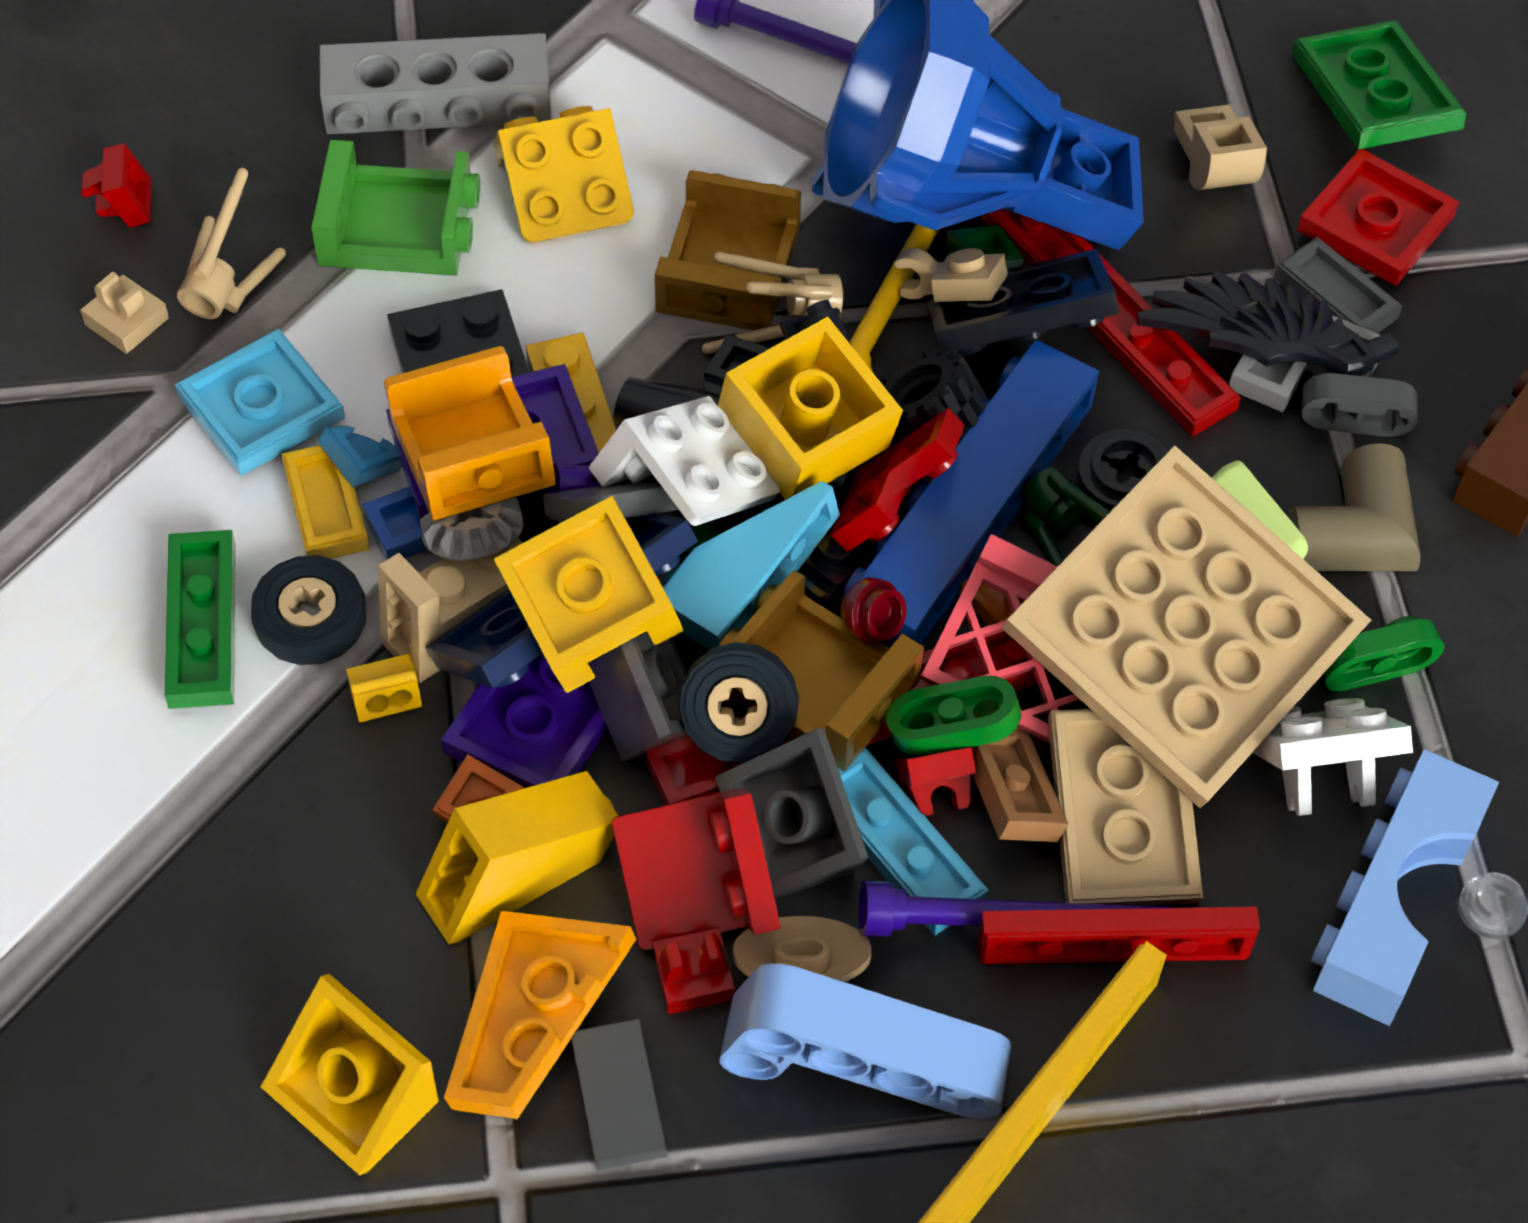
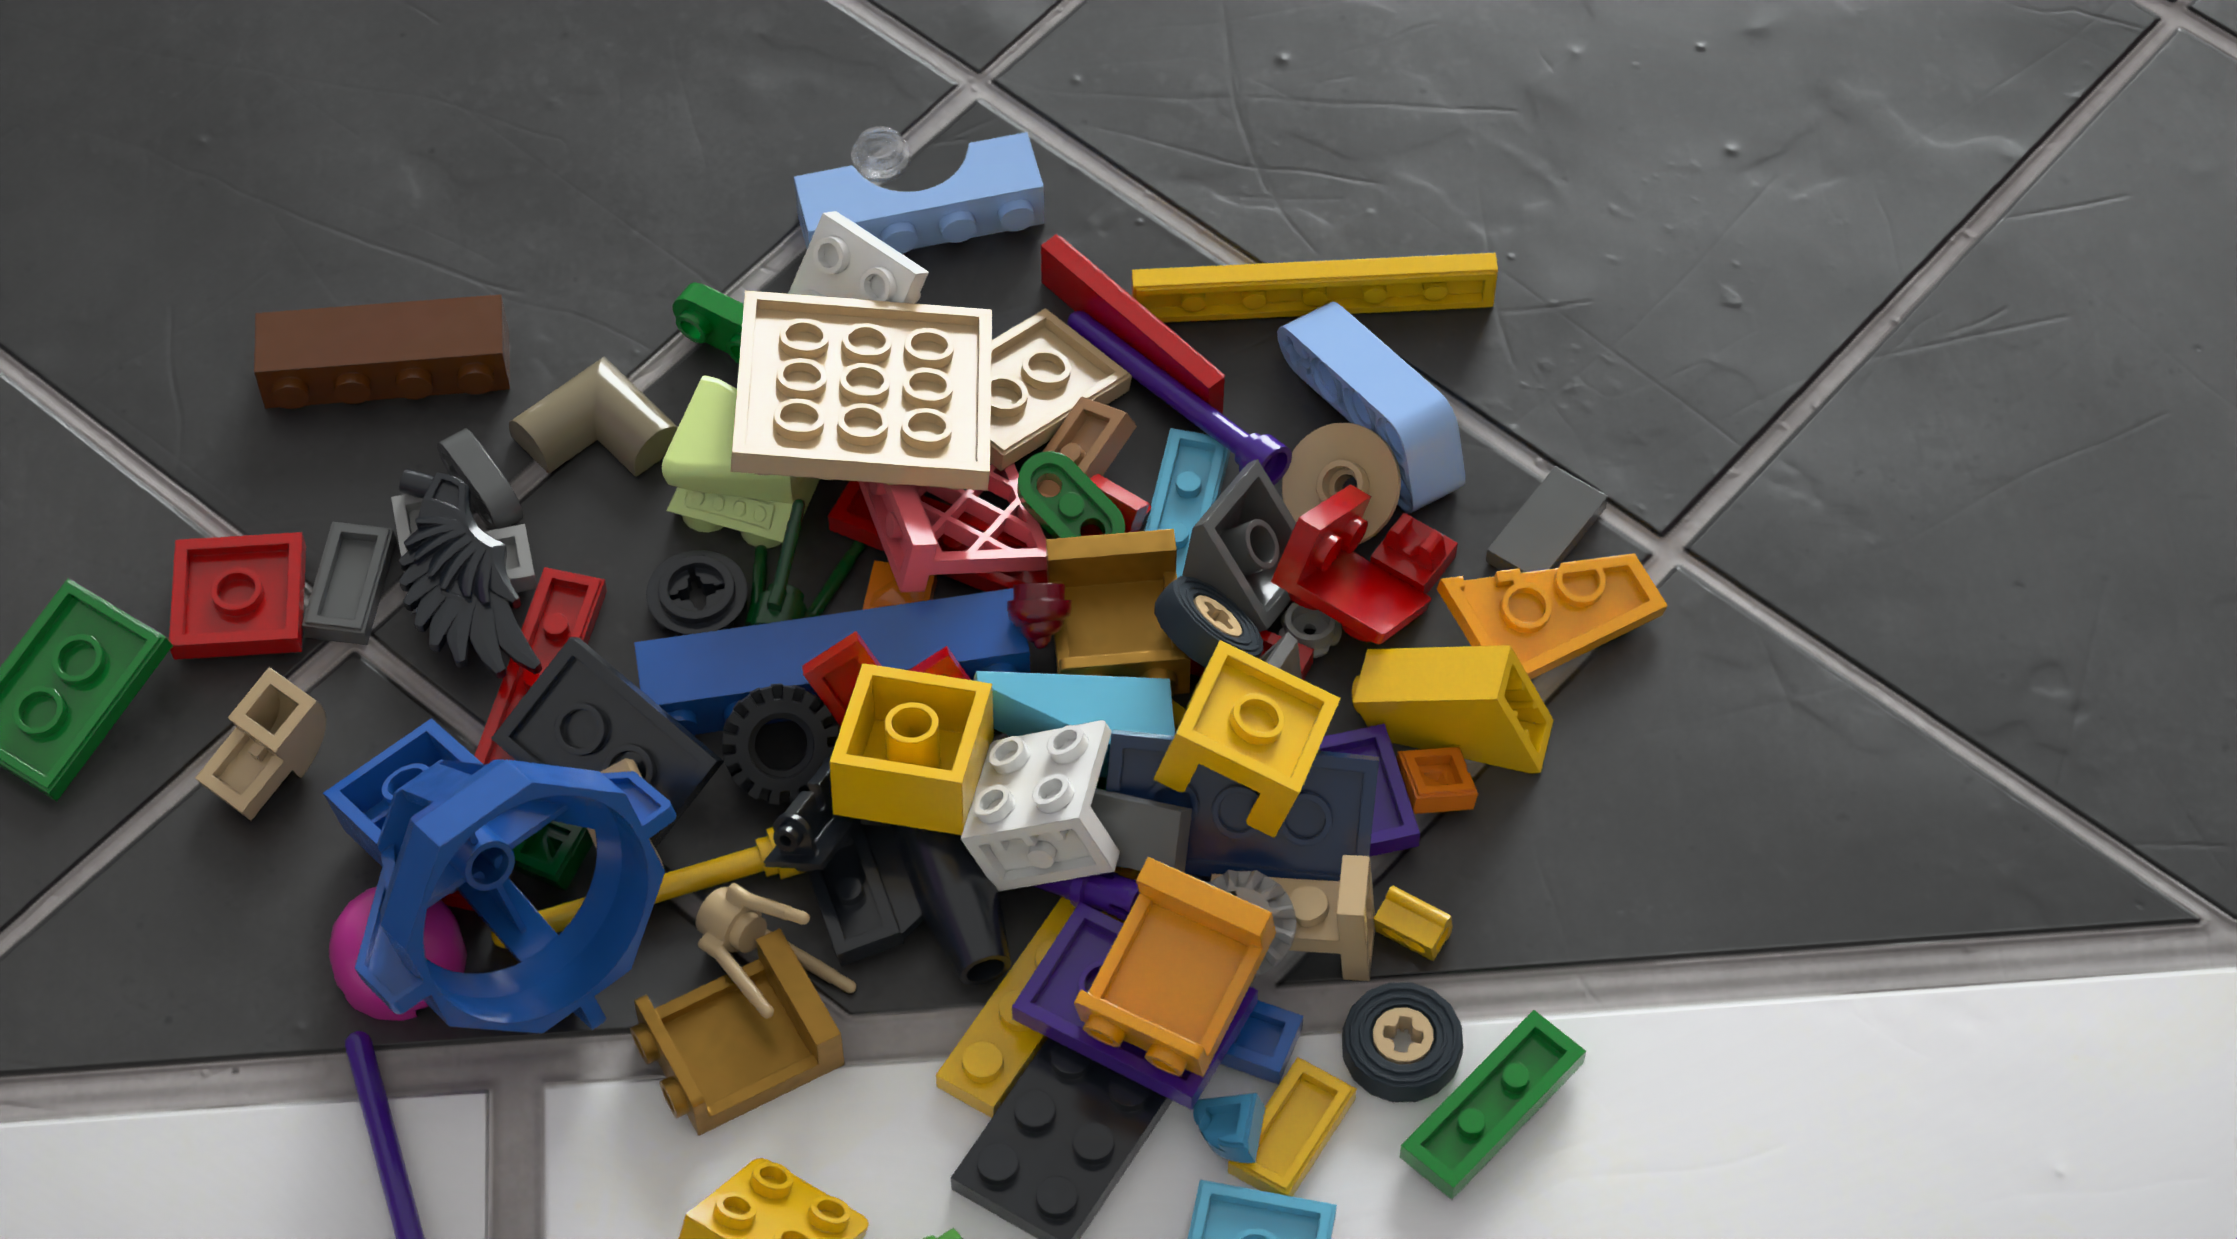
camera: 130 degrees left, 0 degrees up
yellow slope [261,974,439,1176] -> none

